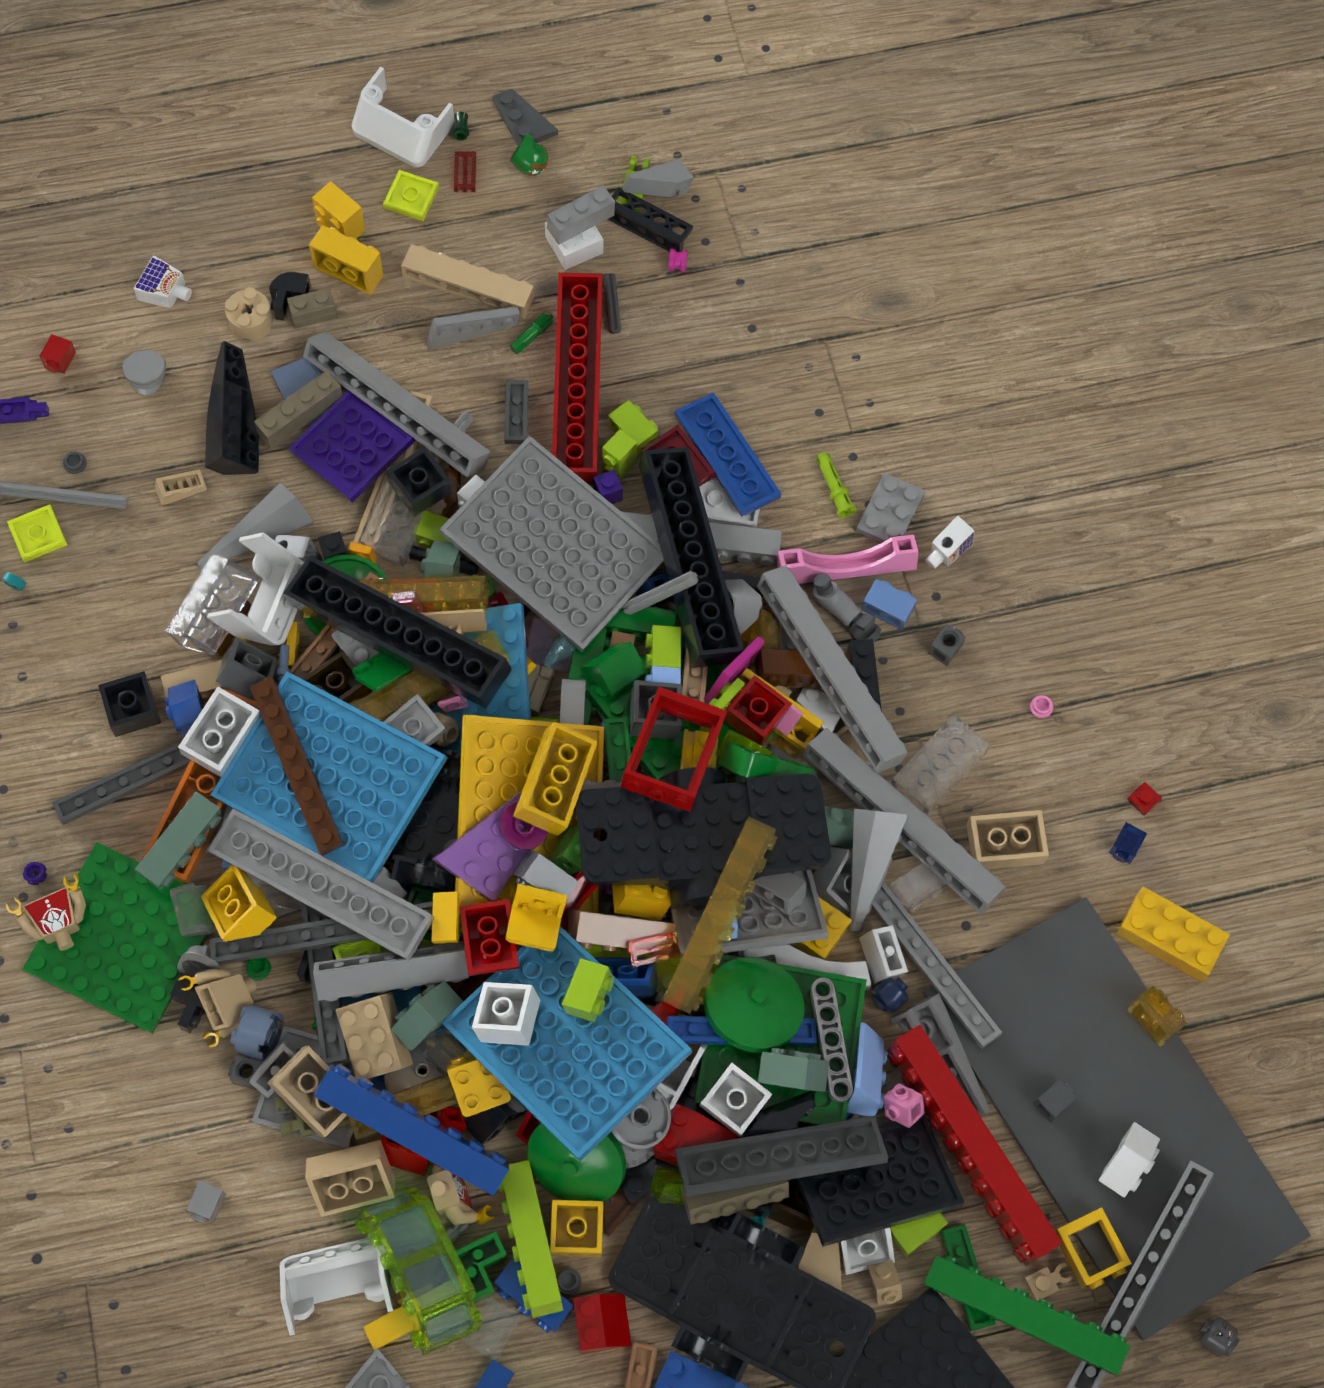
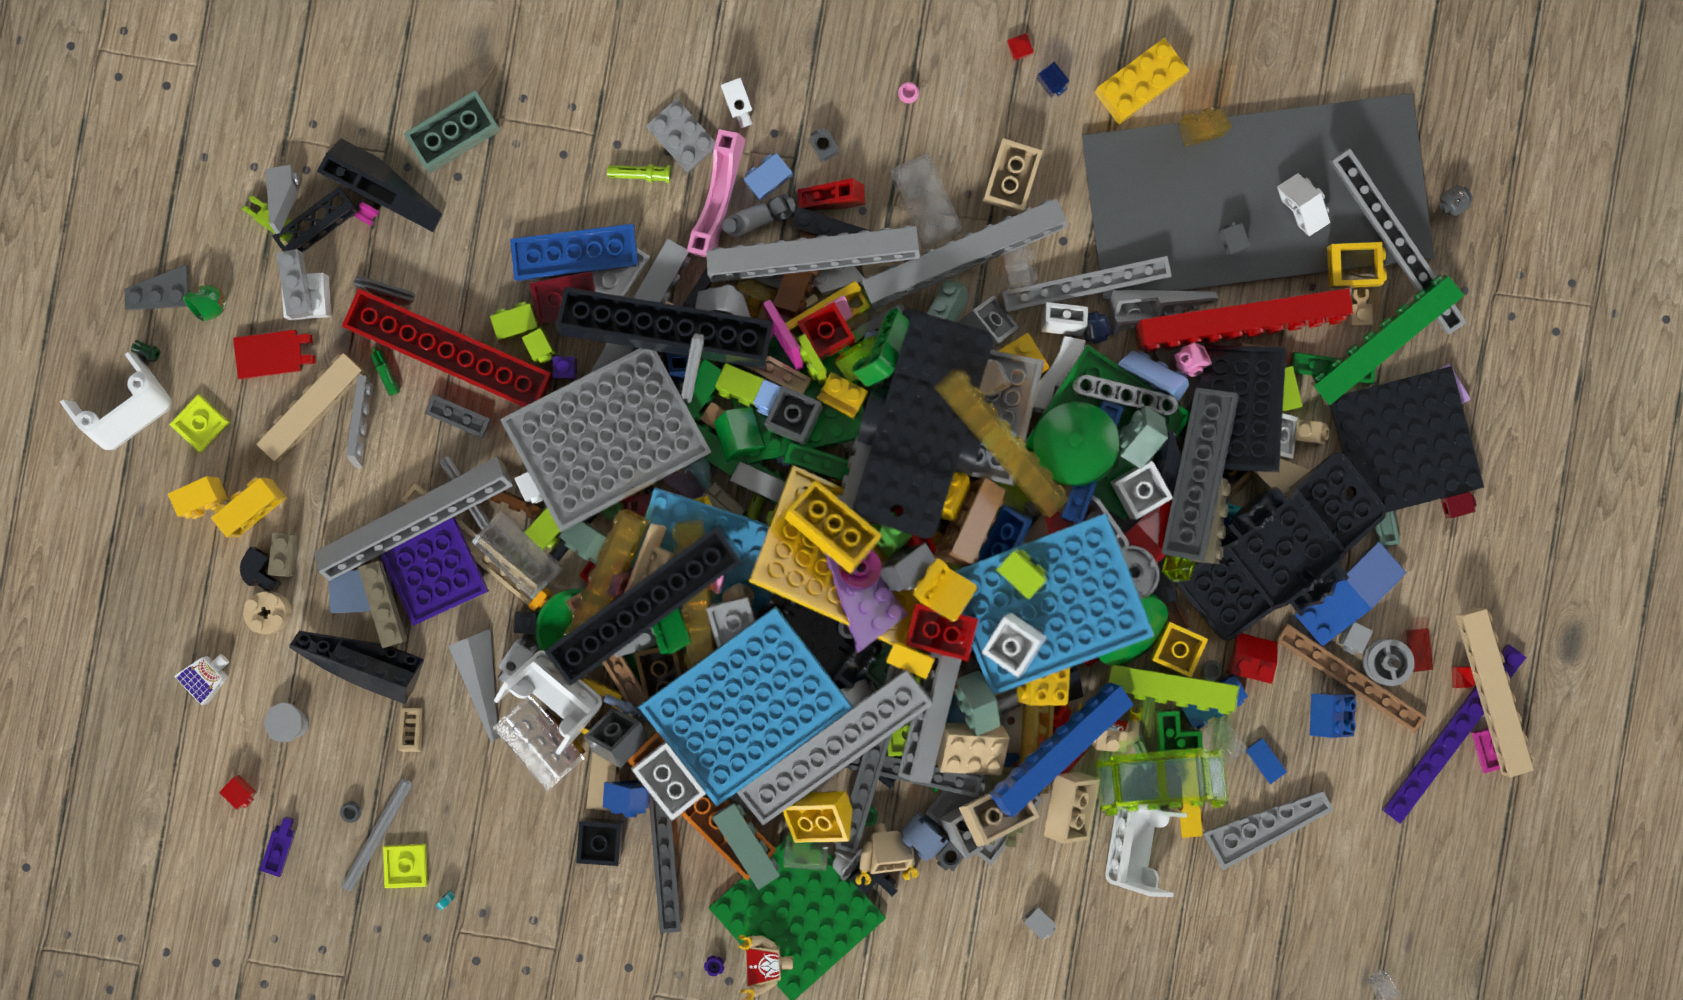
camera: 65 degrees left, 20 degrees up
reddish brown plate [250,676,344,856] -> none
black brick [386,447,452,517] -> none
clear red tile [454,151,477,192] -> none
red door [620,687,727,812] -> none
clear red tile [627,932,680,967] -> none
light grey wedge [850,809,910,932] -> none
none -> red tile [233,330,316,380]
none -> black wedge [317,138,443,233]
none -> sand green brick [404,90,501,174]
none -> red slope [798,178,865,210]

